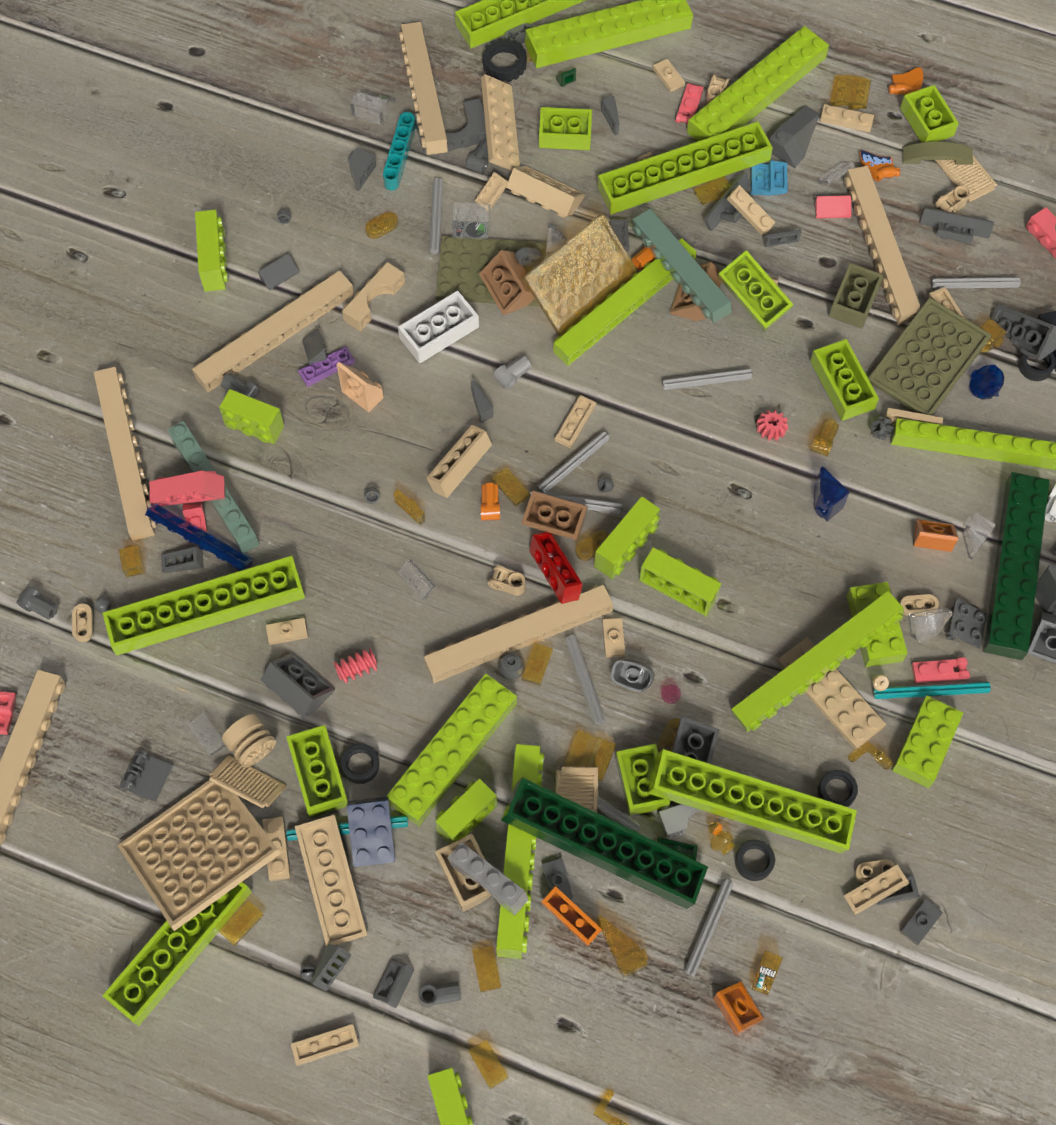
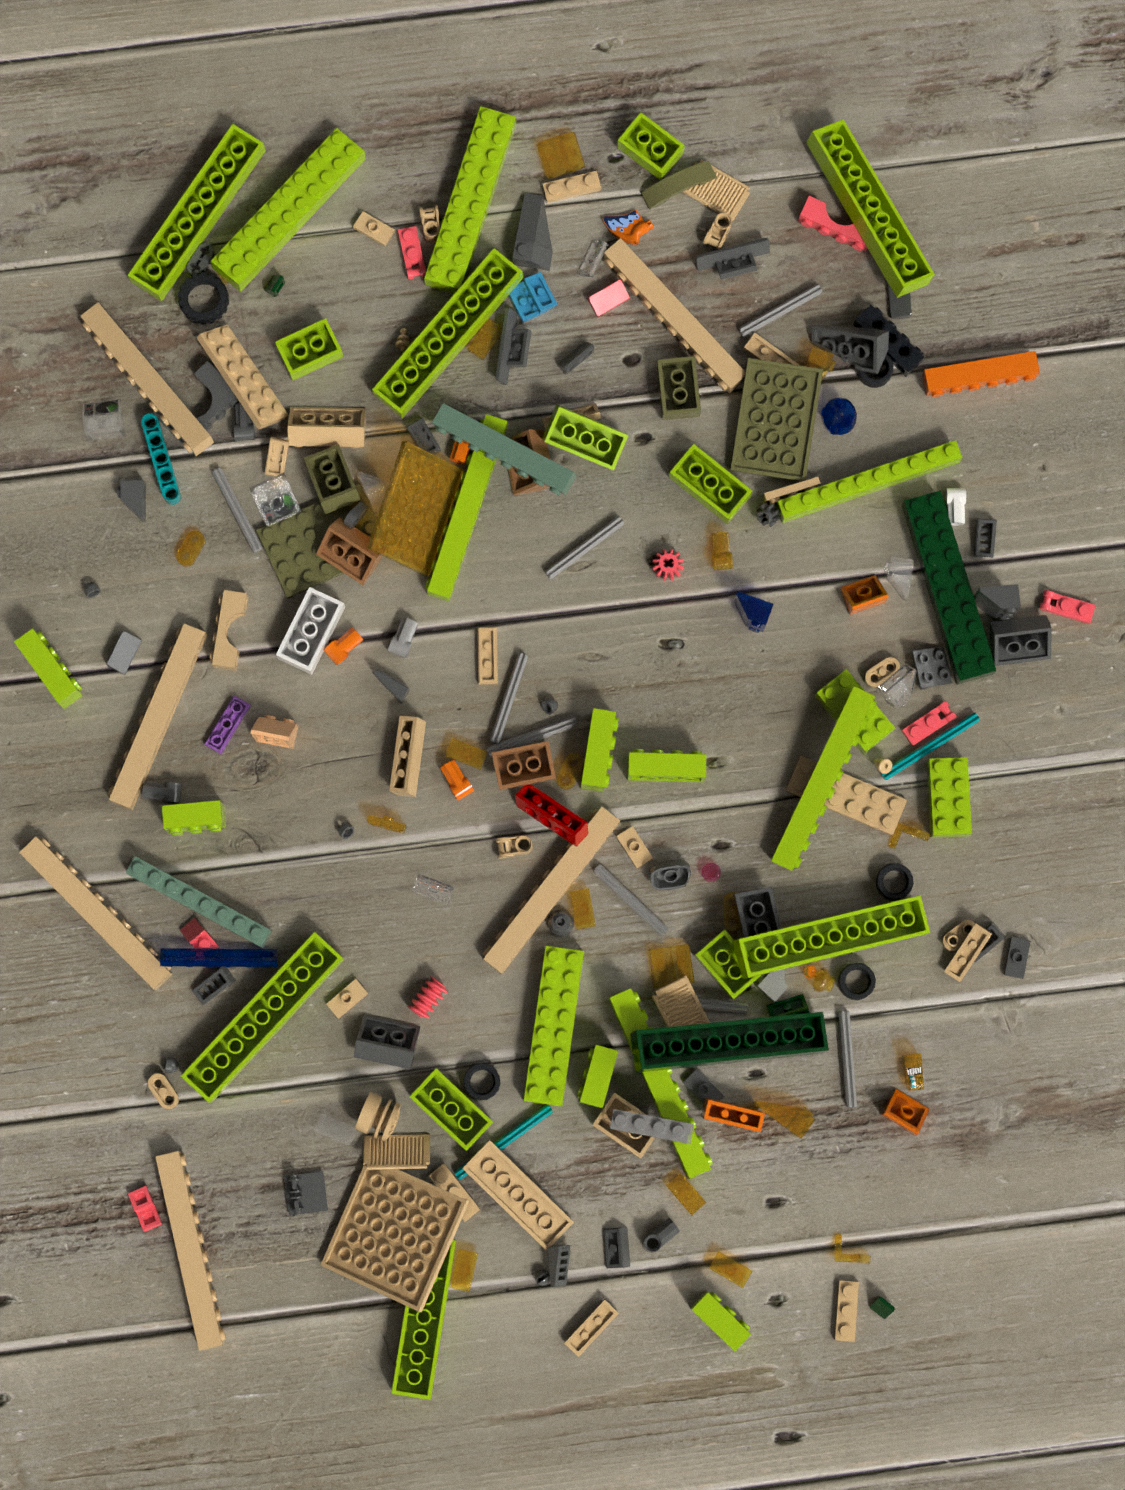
camera: 30 degrees left, 15 degrees up
dark grey piece [16,586,58,620] -> none
clear yellow brick [119,545,145,578] -> none
coral wedge [149,471,225,506] -> none
dark grey slope [302,329,327,364] -> none
brick [347,796,396,867] -> none
dark grey slope [601,96,620,135] -> none
tan plate [727,185,775,236] -> none
orange arm [888,67,923,95] -> none
none -> olive brick [304,444,361,514]
none -> orange piece [324,627,363,665]

